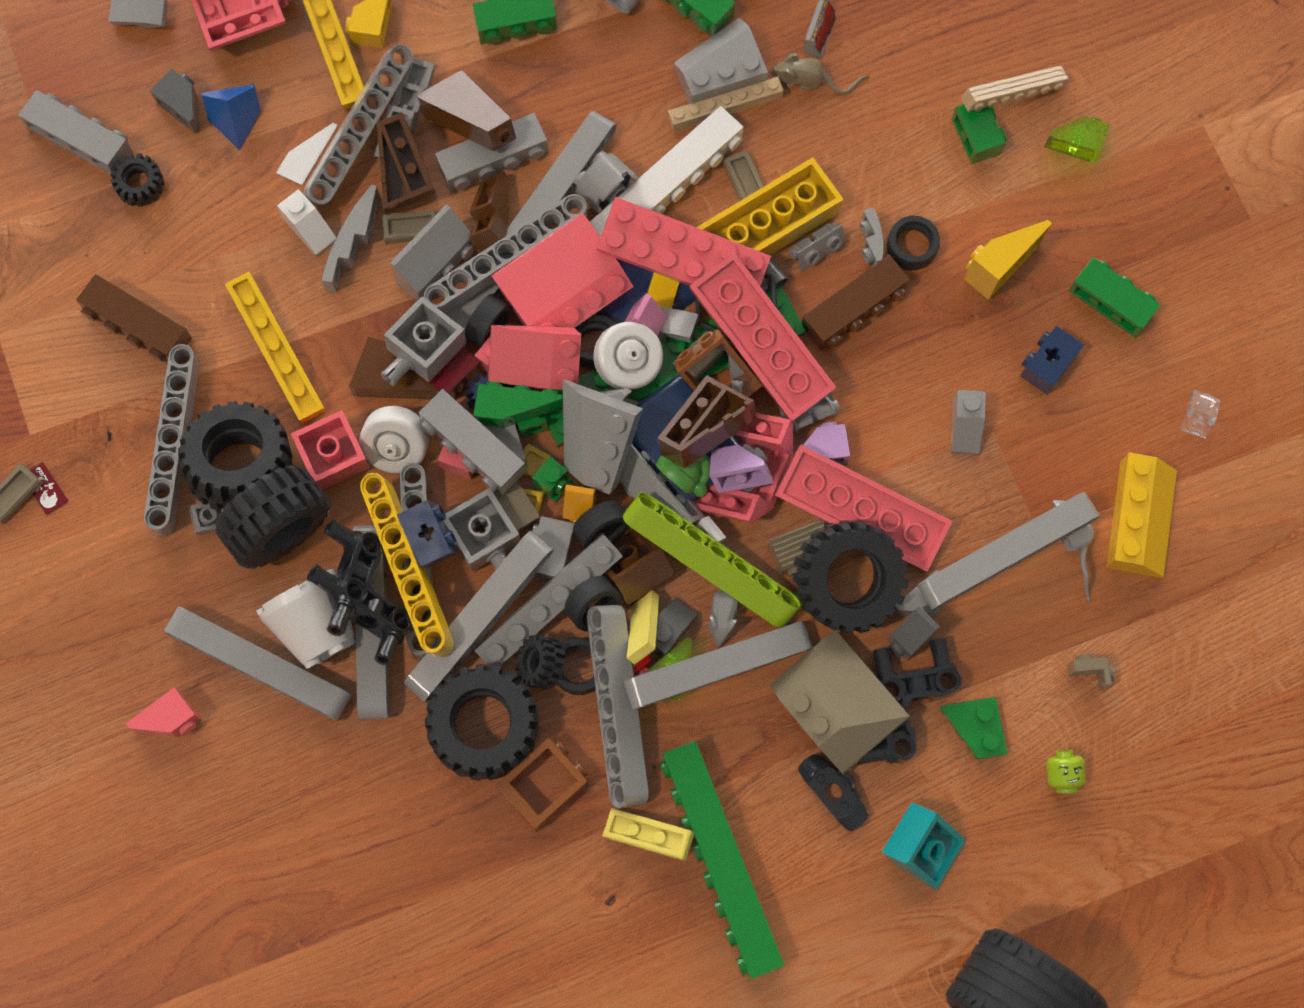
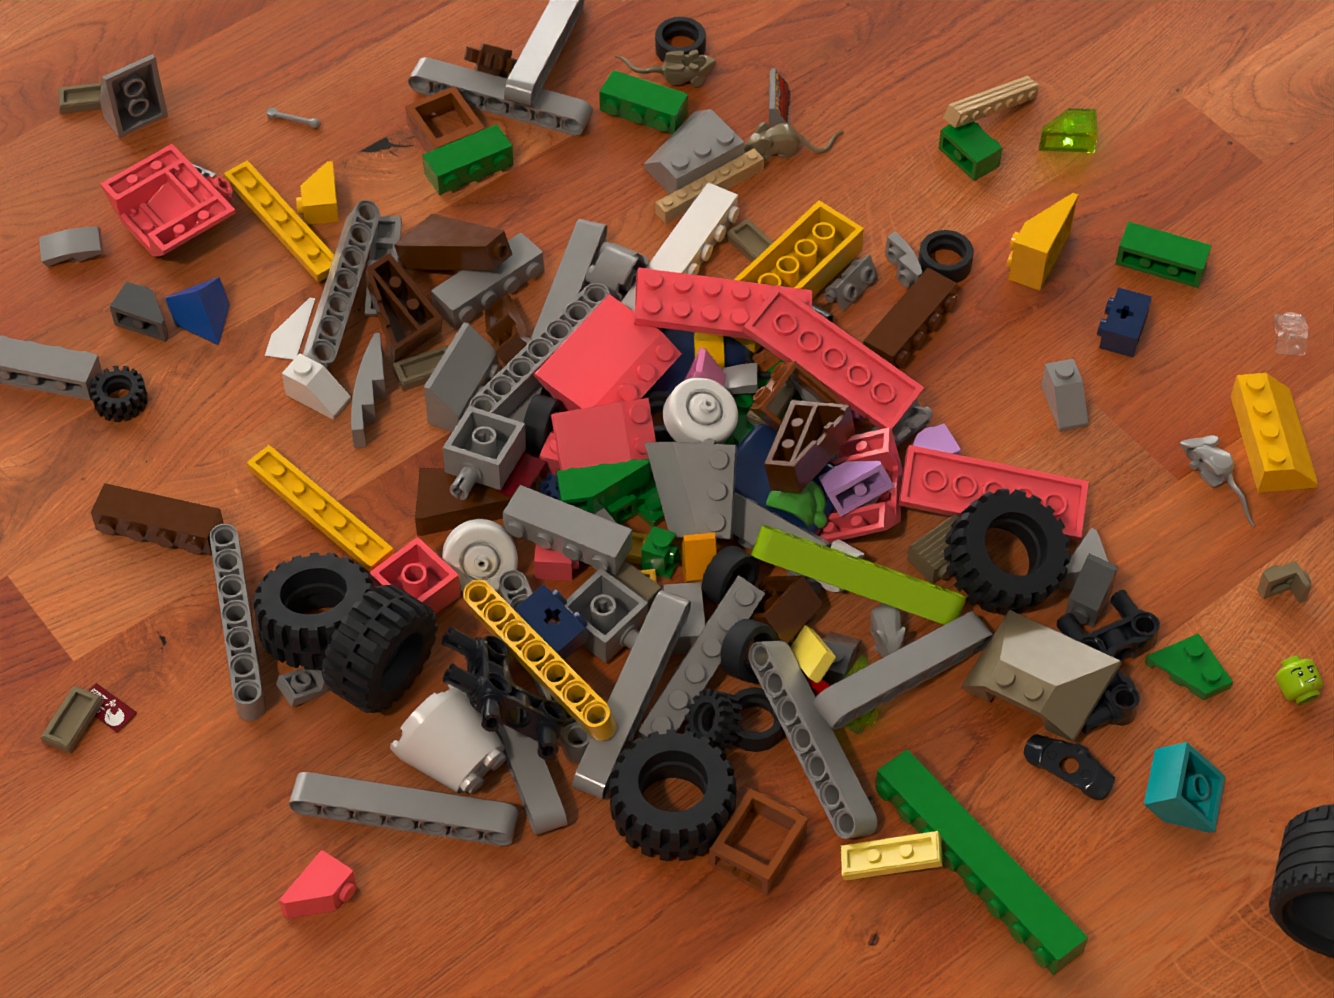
camera: 15 degrees left, 20 degrees down
light grey beam [917,492,1100,611] -> none

